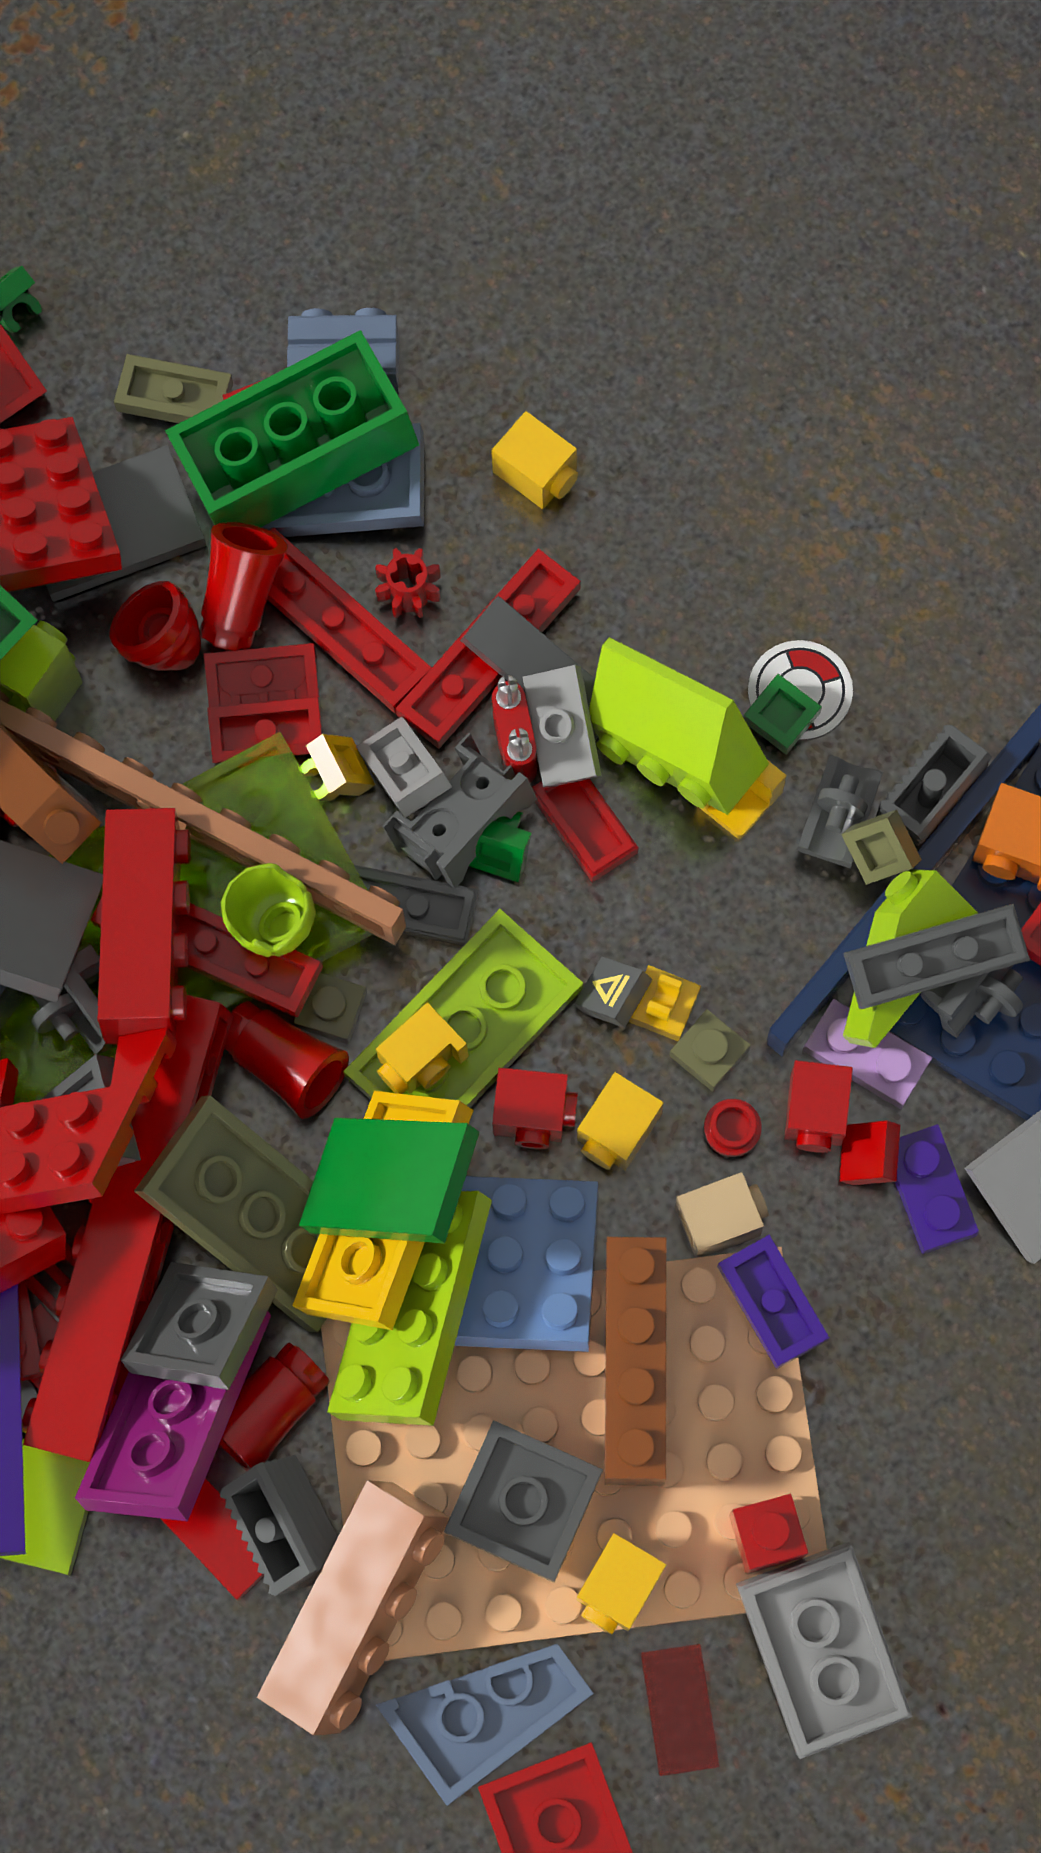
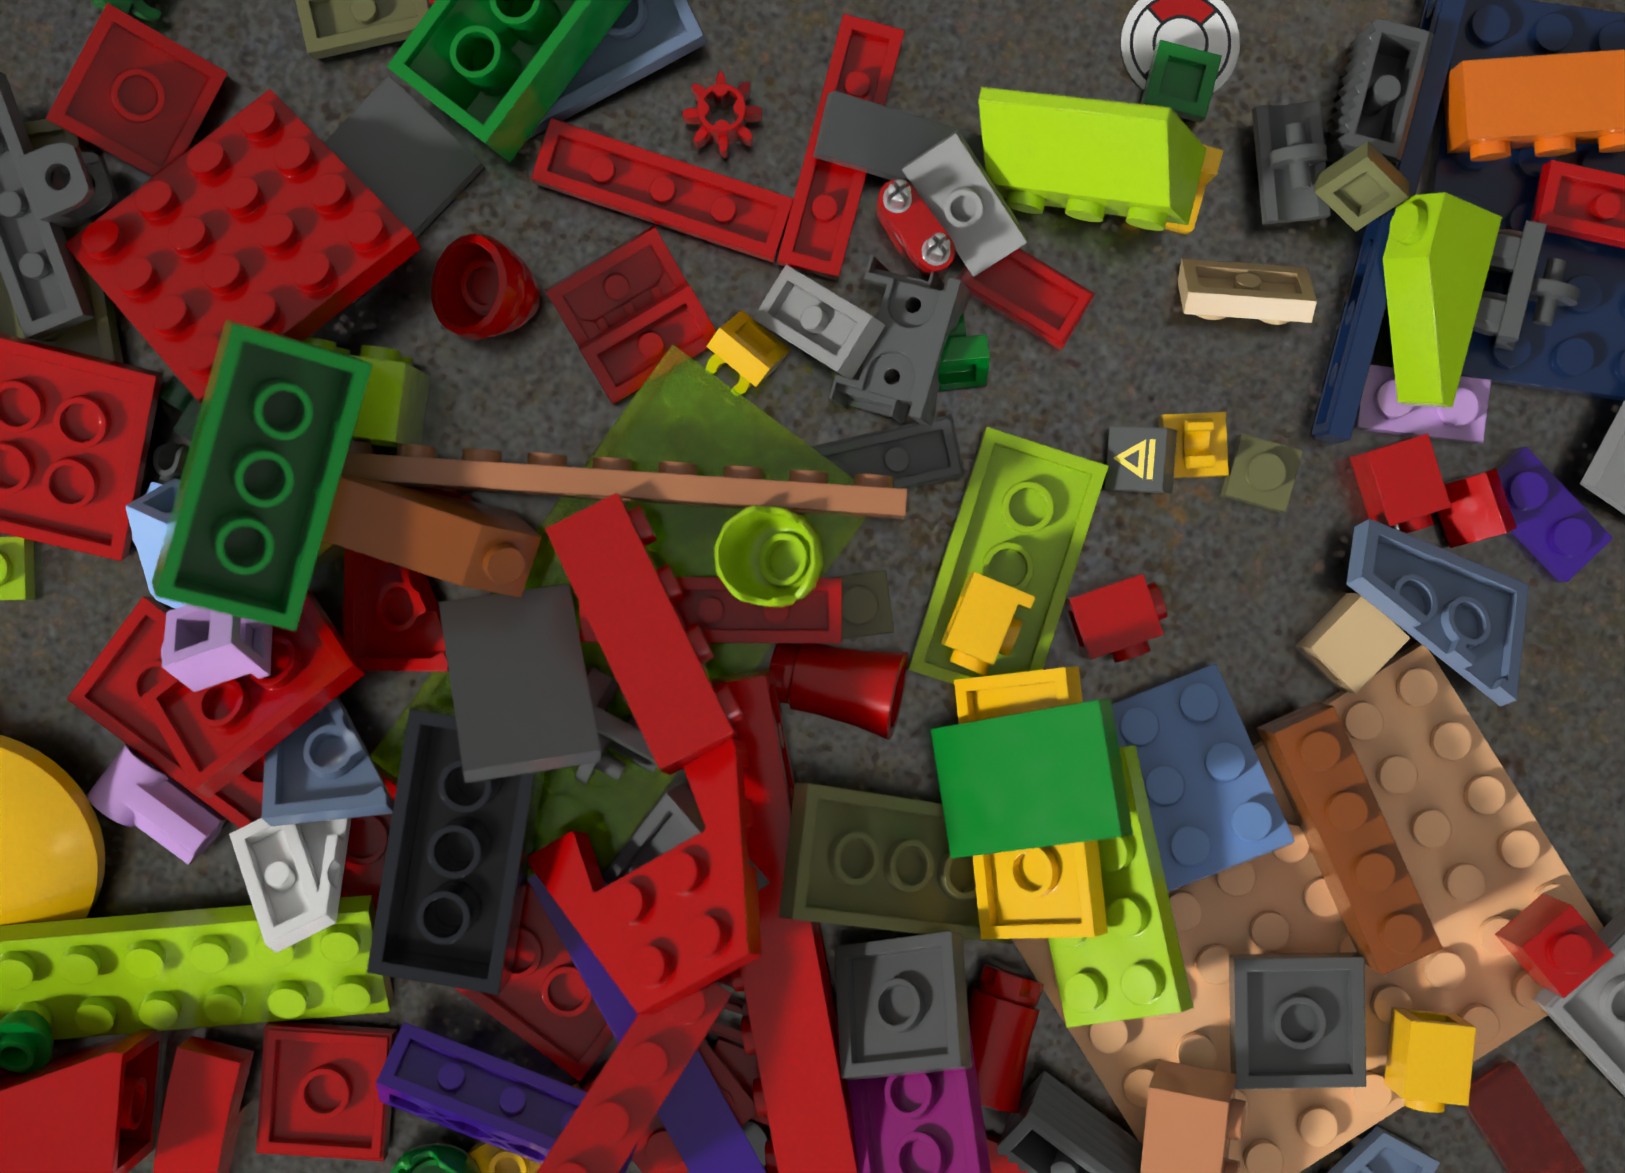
camera: 25 degrees left, 15 degrees up
red plant [200,522,288,651] -> none
yellow brick [577,1072,664,1171] -> none
red plate [704,1099,762,1157] -> none
dark purple plate [717,1234,830,1370] -> none
dark grey tile [843,904,1030,1009] -> none
none -> tan plate [1178,258,1317,325]
none -> sand blue wing [1346,519,1529,707]

